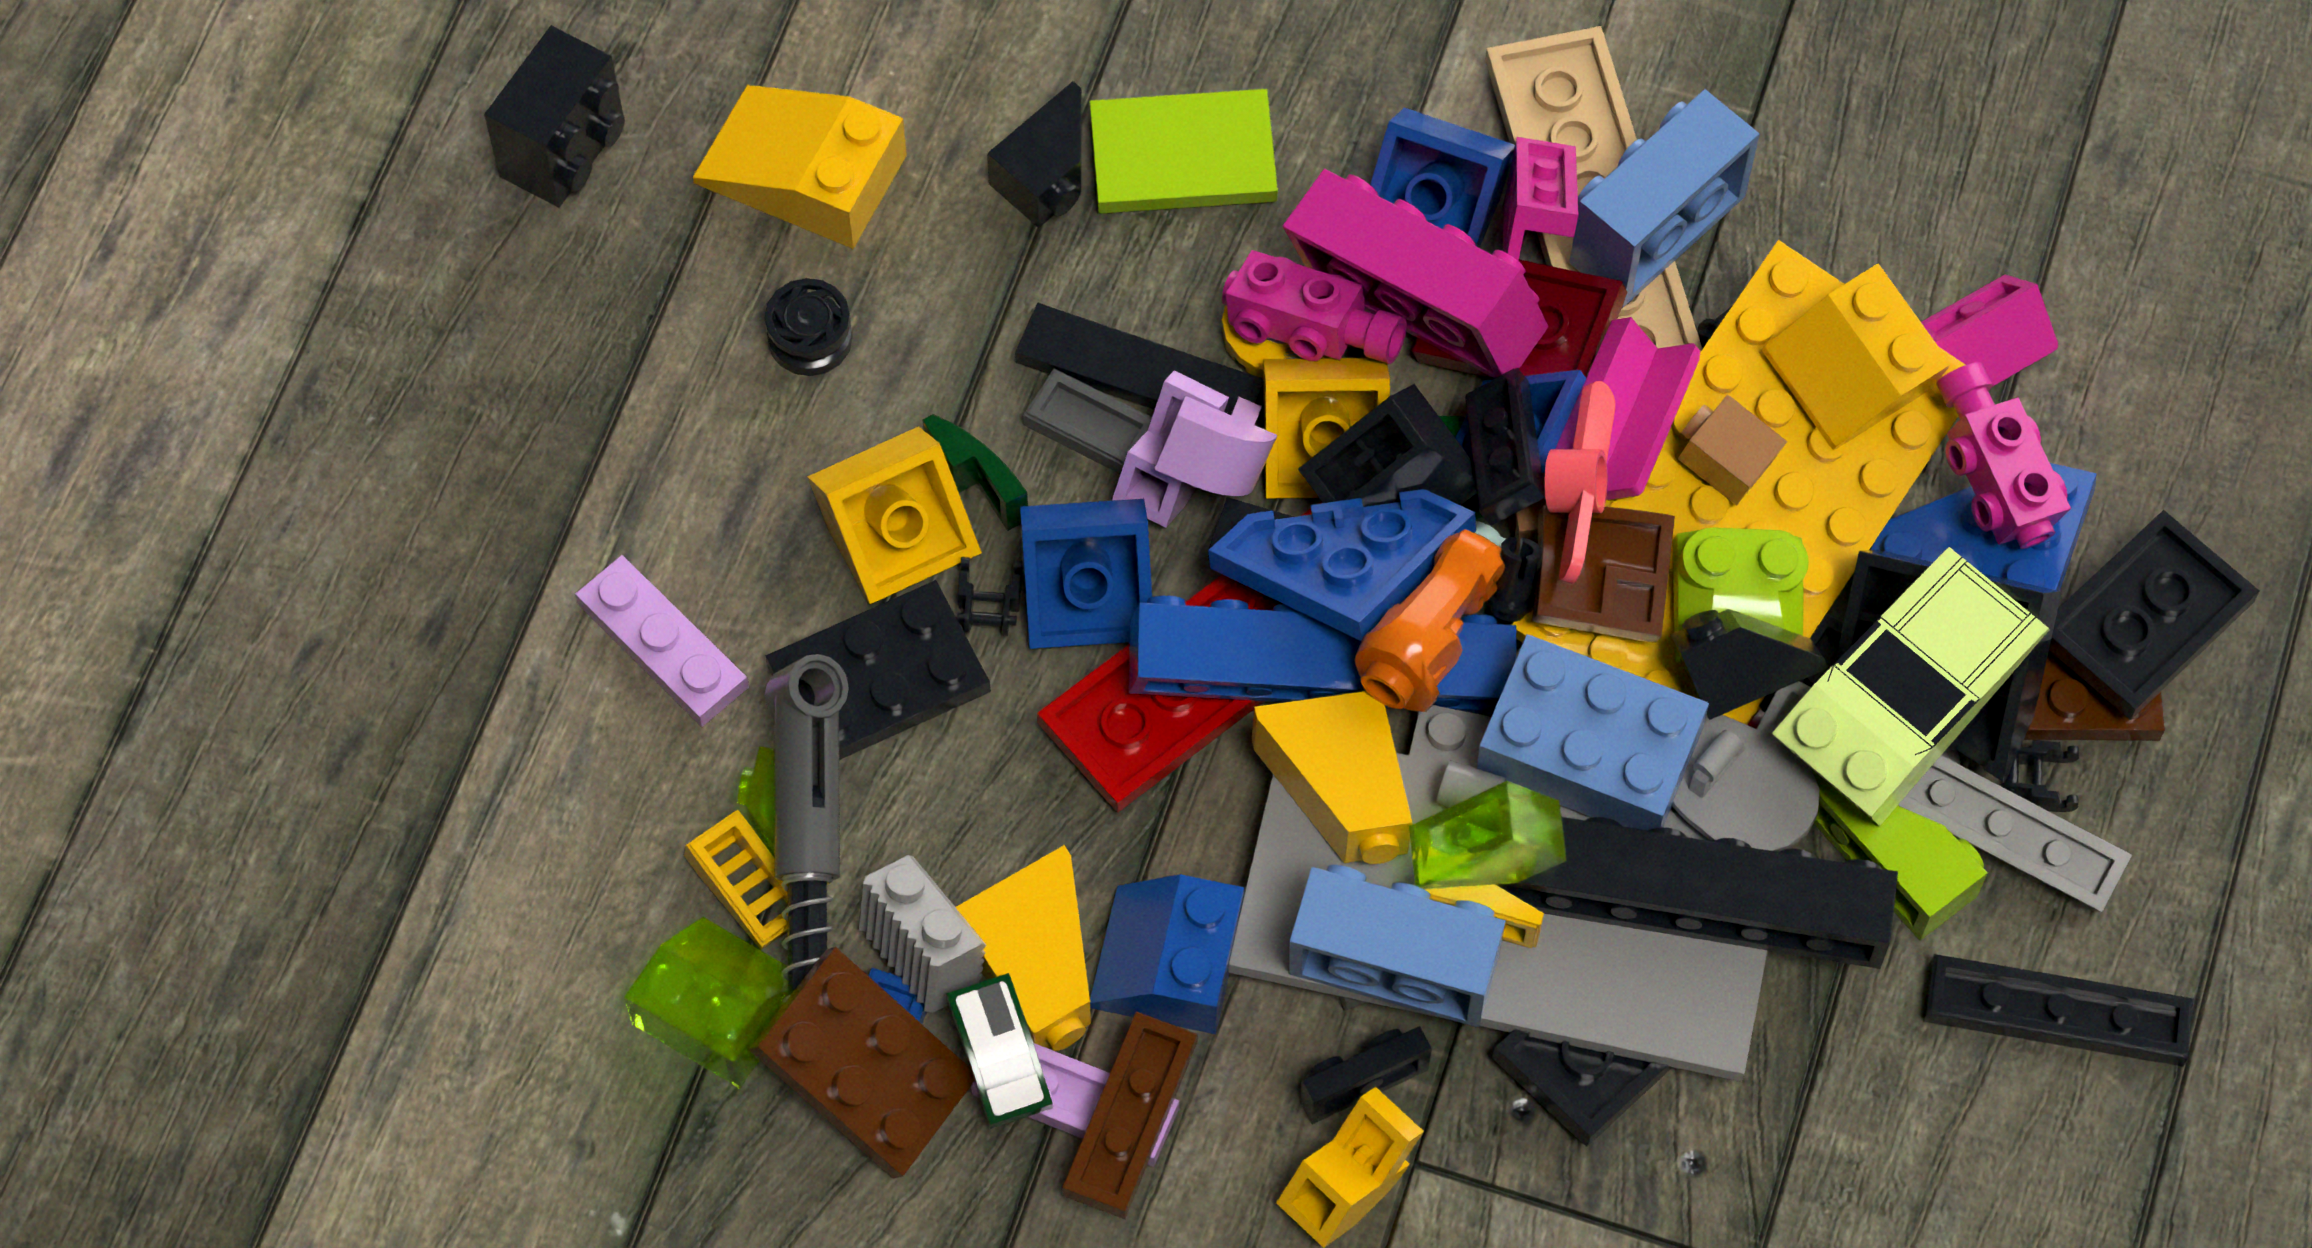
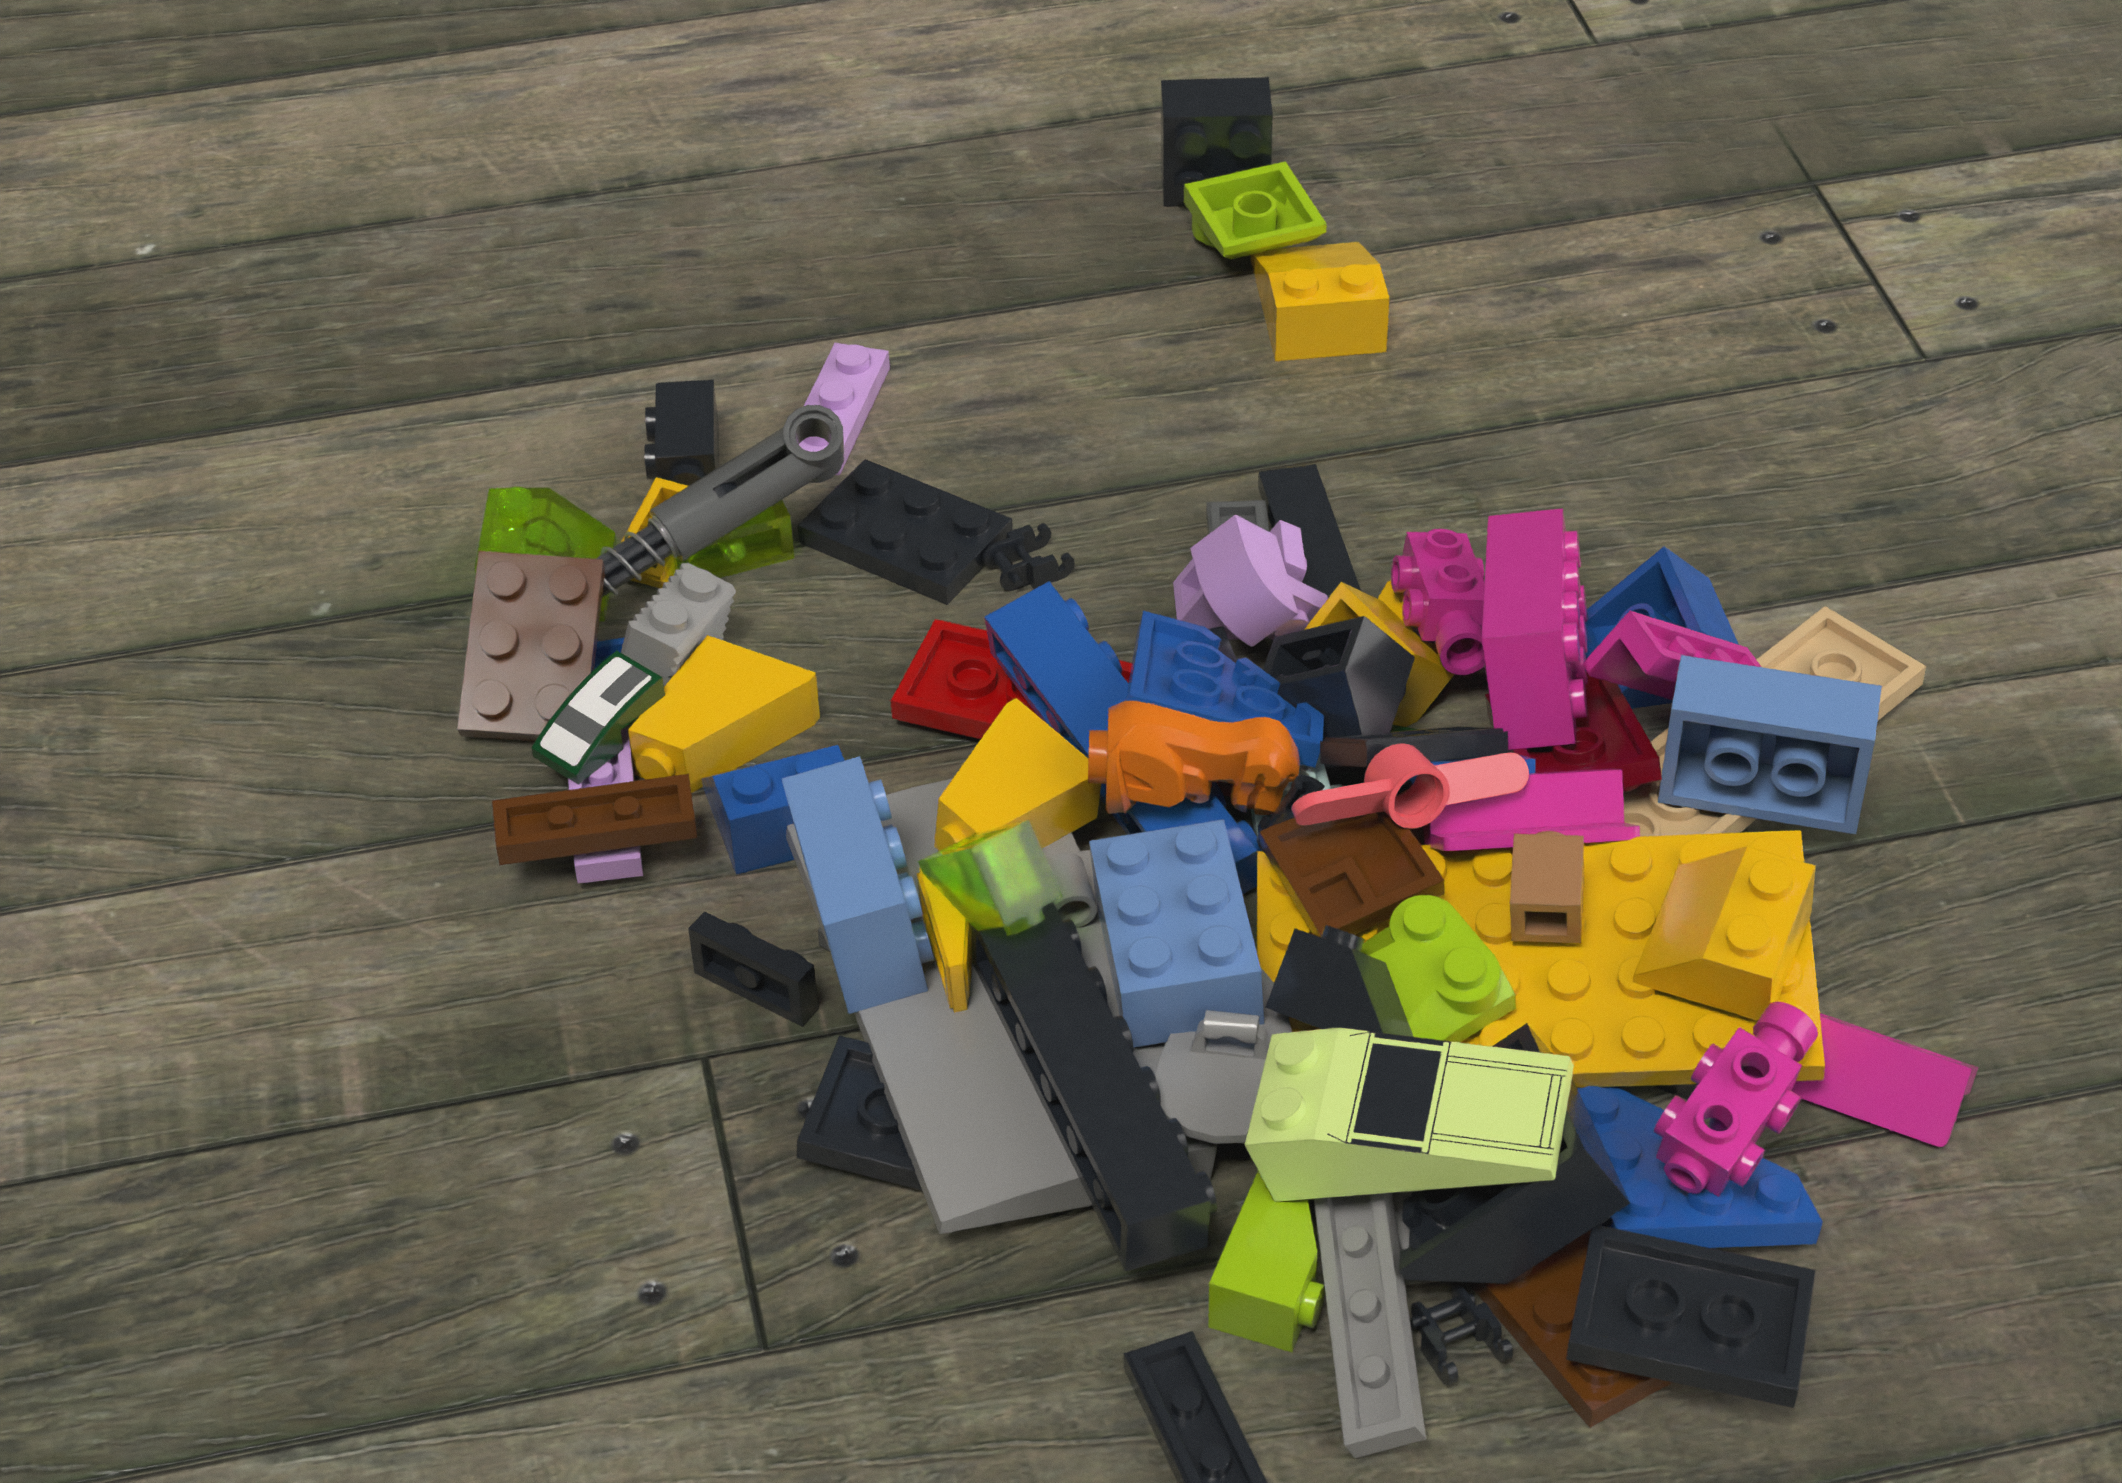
camera: 60 degrees right, 20 degrees down
black wheel [764,278,853,376] -> none
yellow slope [807,426,982,604] -> none
dark green slope [922,414,1028,531] -> none
black slope [987,81,1082,228] -> none
blue slope [1020,498,1152,649] -> none
lime tile [1090,89,1278,214] -> none
yellow brick [1276,1087,1424,1248] -> none
none -> black brick [644,379,719,486]
none -> lime slope [1184,161,1327,259]

